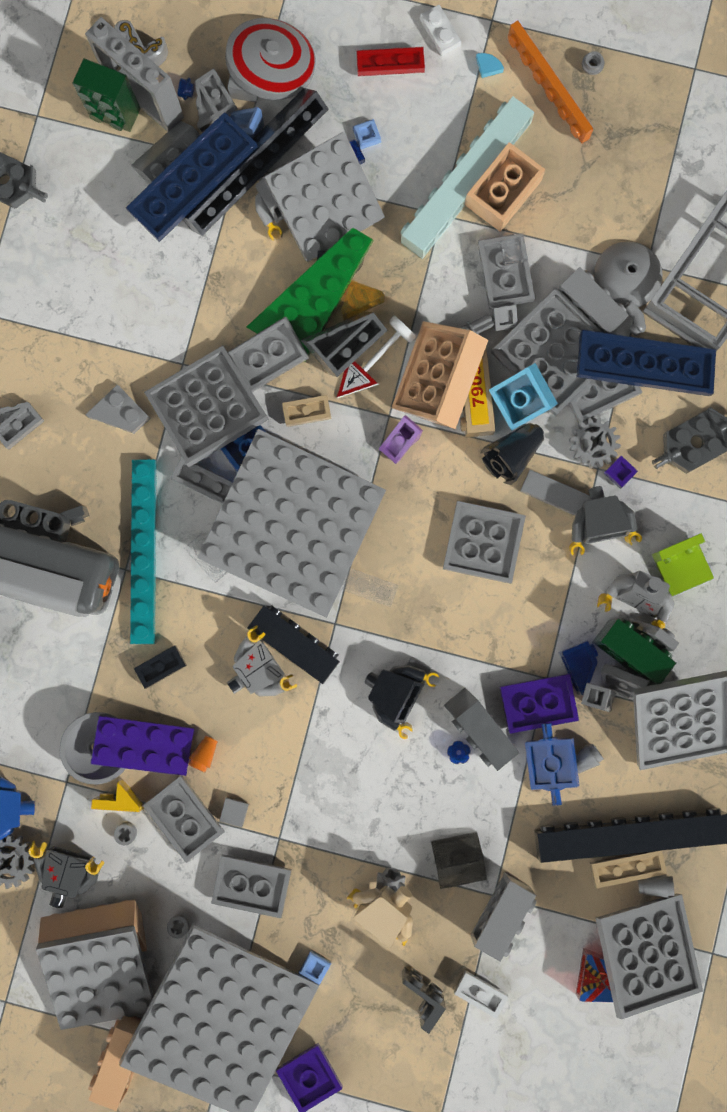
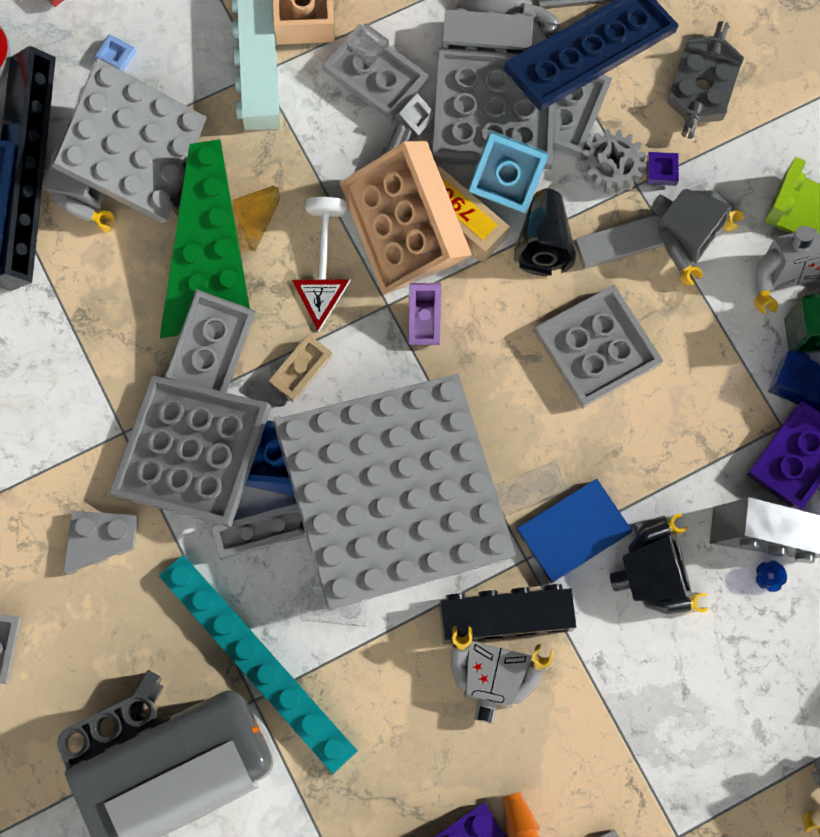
camera: 55 degrees left, 10 degrees down
black plate [134,645,187,689] -> none
dark grey wedge [301,312,388,377] -> none
none -> blue tile [516,479,633,584]

